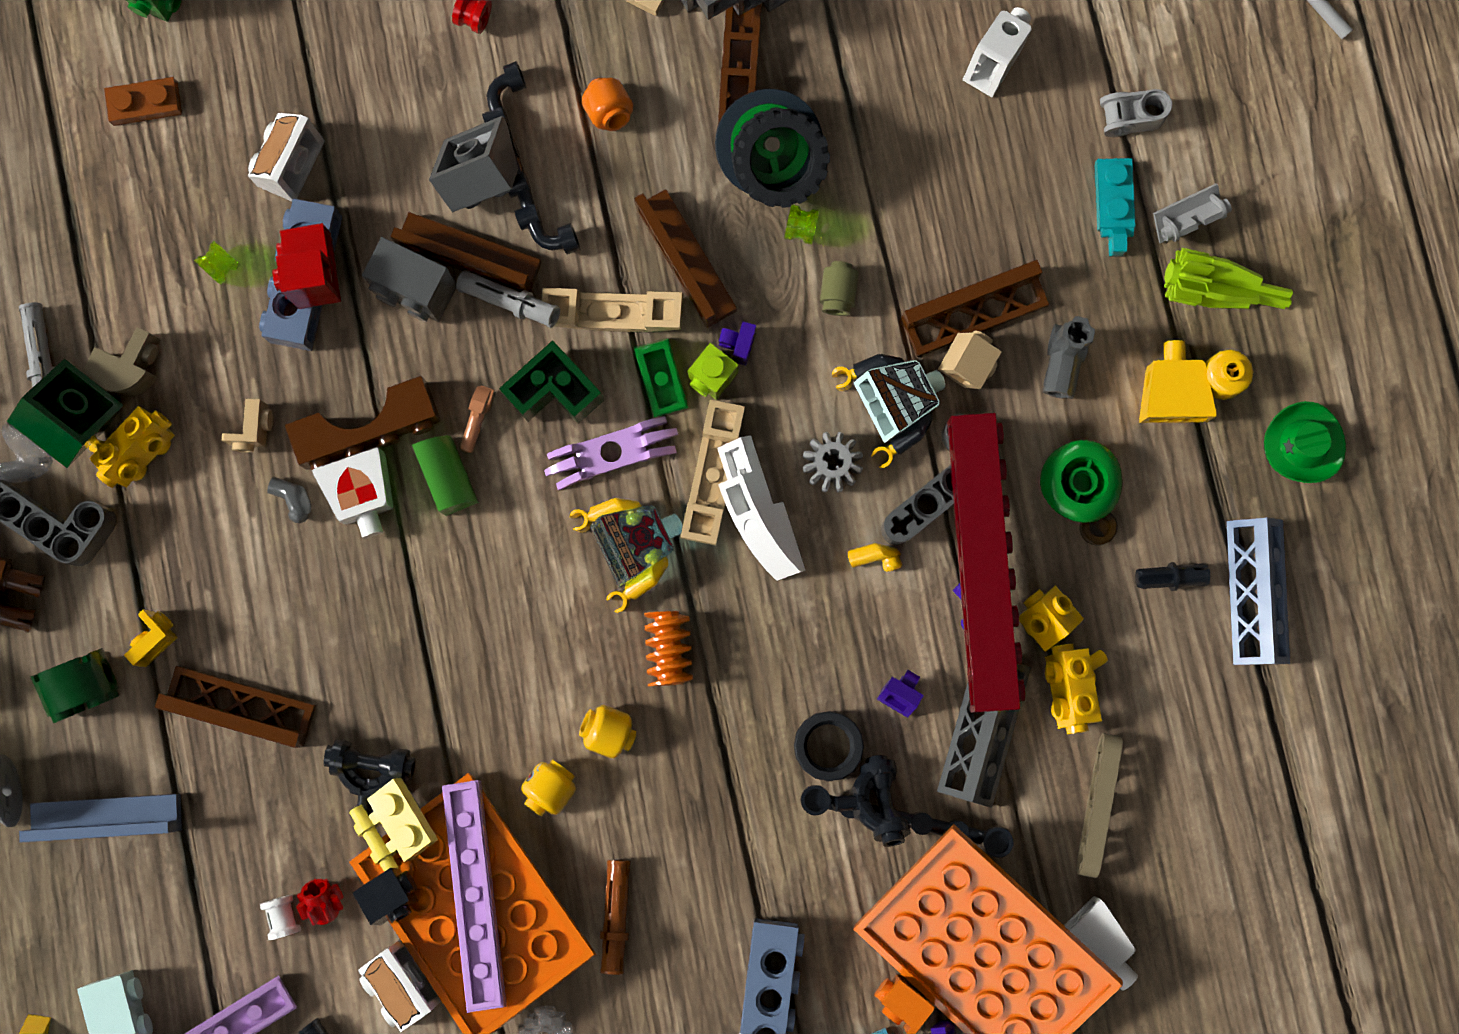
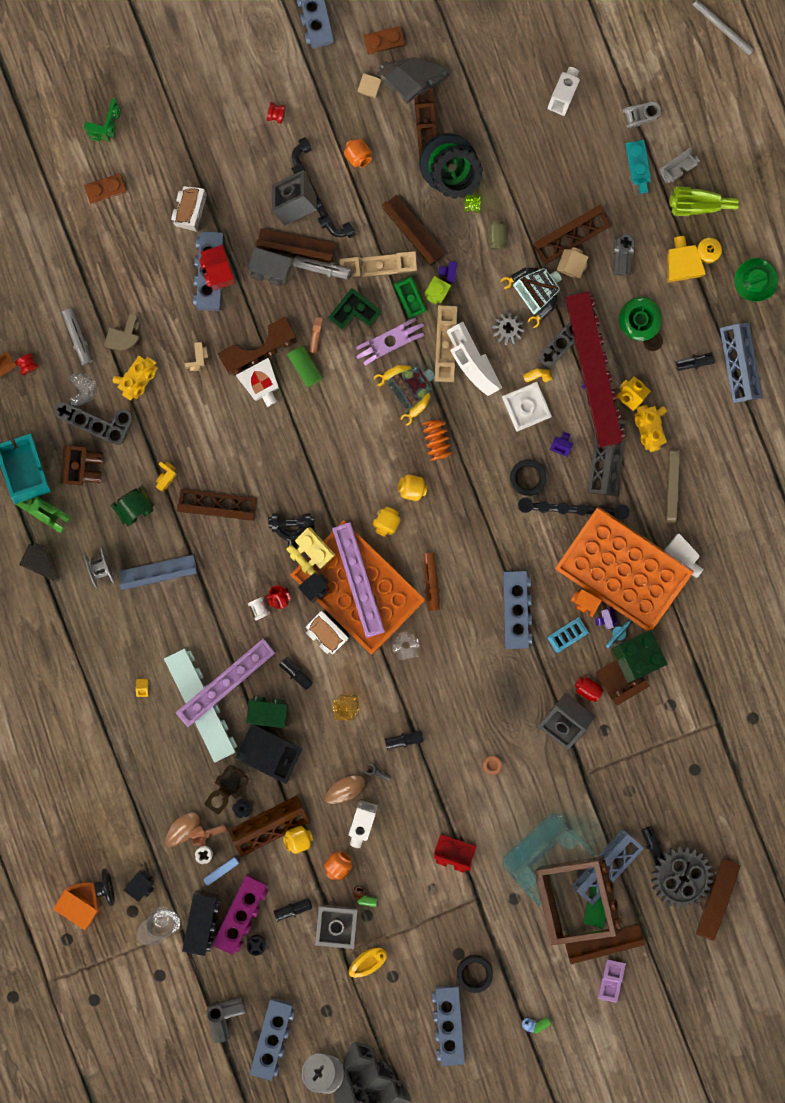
camera: 15 degrees left, 5 degrees up
dark green brick [6,358,123,468] -> none
clear neon green wheel [194,241,240,285] -> none
dark grey arm [267,477,311,523] -> none
black piece [832,755,911,847] -> none
none -> white tile [502,382,552,432]

